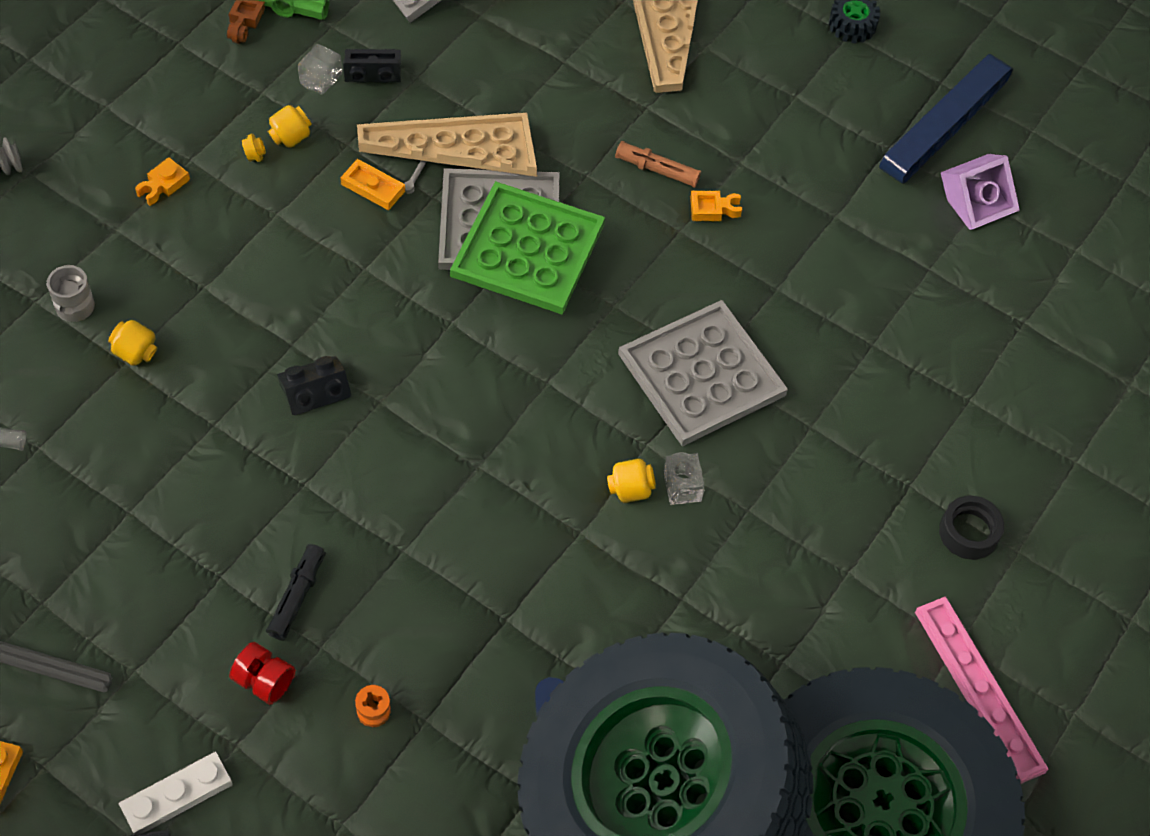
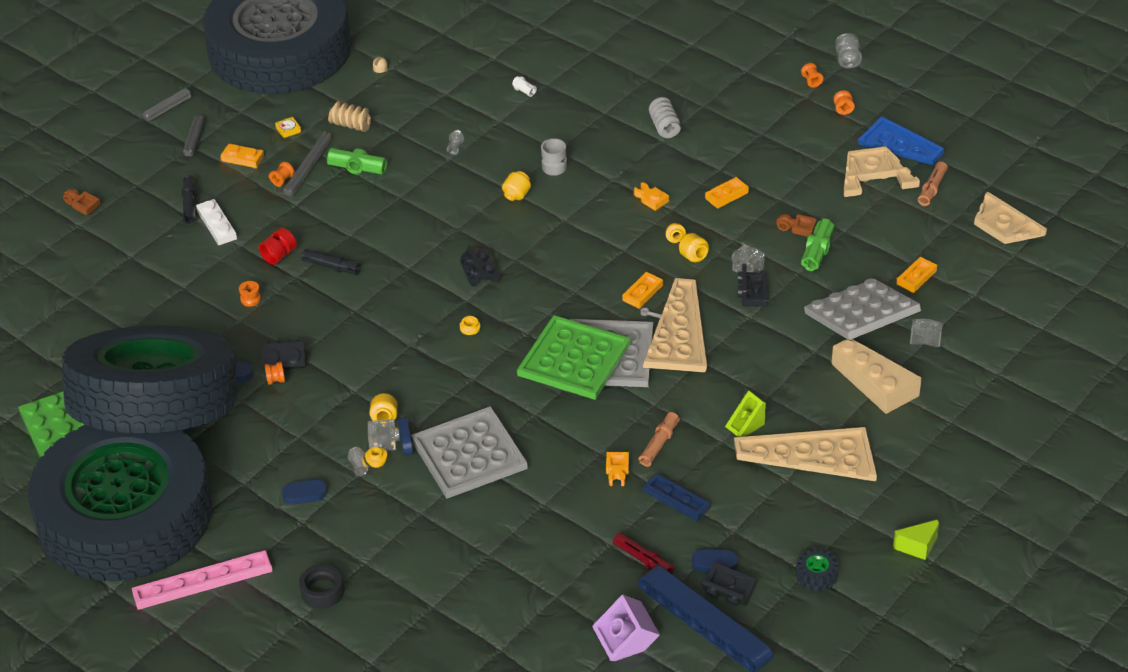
camera: 100 degrees right, 15 degrees down
none -> black bracket [262,339,306,371]
none -> orange wheel [264,362,285,385]
none -> orange bush [269,162,295,187]
none -> dark blue tile [282,479,327,504]
none -> bright green piece [327,148,387,175]
none -> clear pin [347,447,368,476]
none -> yellow plate [365,447,387,467]
none -> dark blue tile [398,417,413,455]
none -> yellow plate [460,316,481,335]
none -> dark red pin [613,532,674,574]
none -> dark blue tile [643,473,711,522]
none -> dark blue tile [691,550,738,573]
none -> black bracket [701,562,758,606]
none -> light orange plate [705,177,749,209]
none -> lime slope [725,390,766,437]

